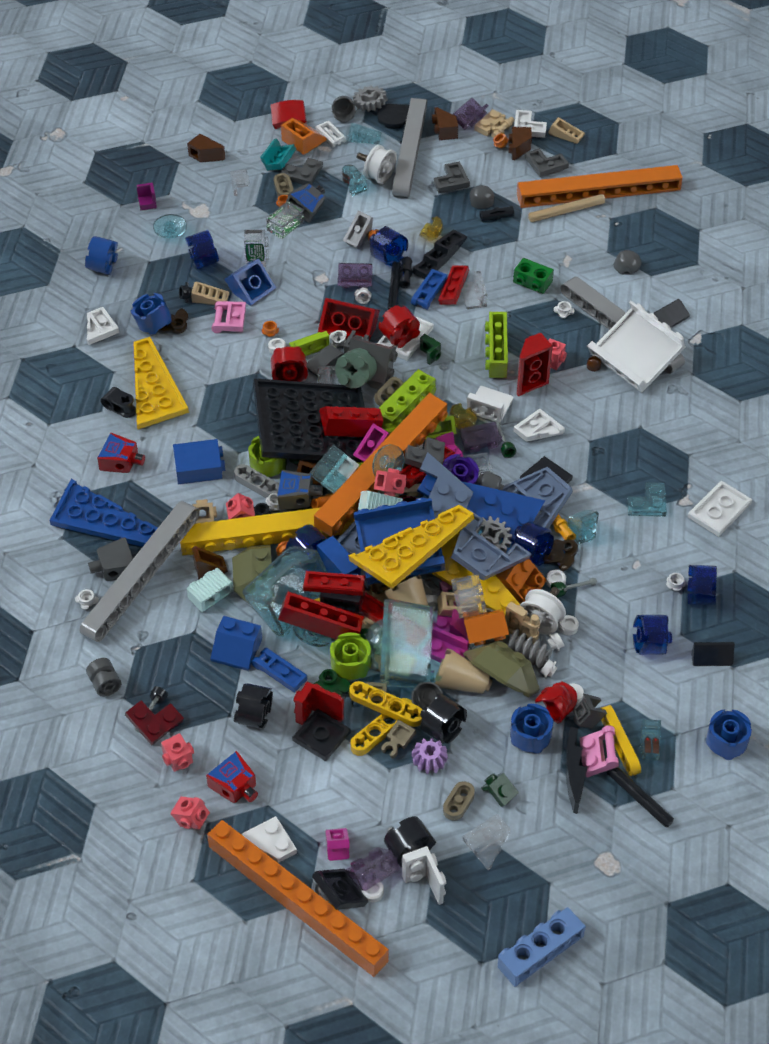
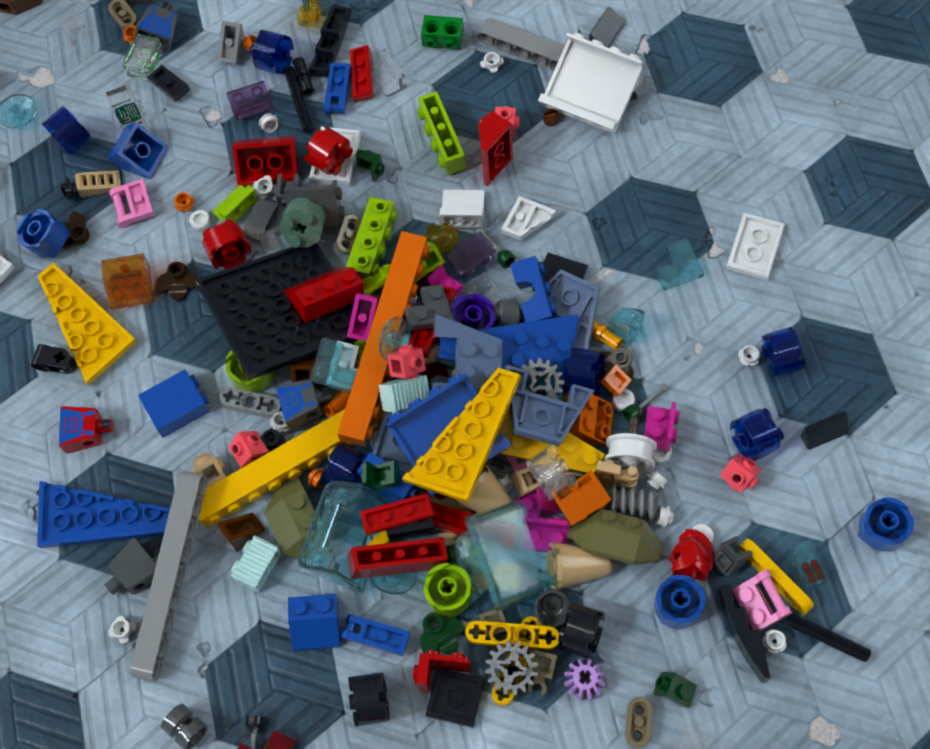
camera: 15 degrees left, 15 degrees up
none -> clear orange slope [101,253,153,309]
none -> black plate [147,64,190,102]
none -> dark brown plate [155,261,197,302]
none -> dark green bracket [361,461,399,491]
none -> light grey gear [485,641,538,695]
none -> blue arch [511,256,557,322]
none -> orange plate [600,365,632,397]
none -> dark pink bracket [644,402,680,451]
none -> coral brick [719,453,762,493]
none -> white plate [762,629,787,654]

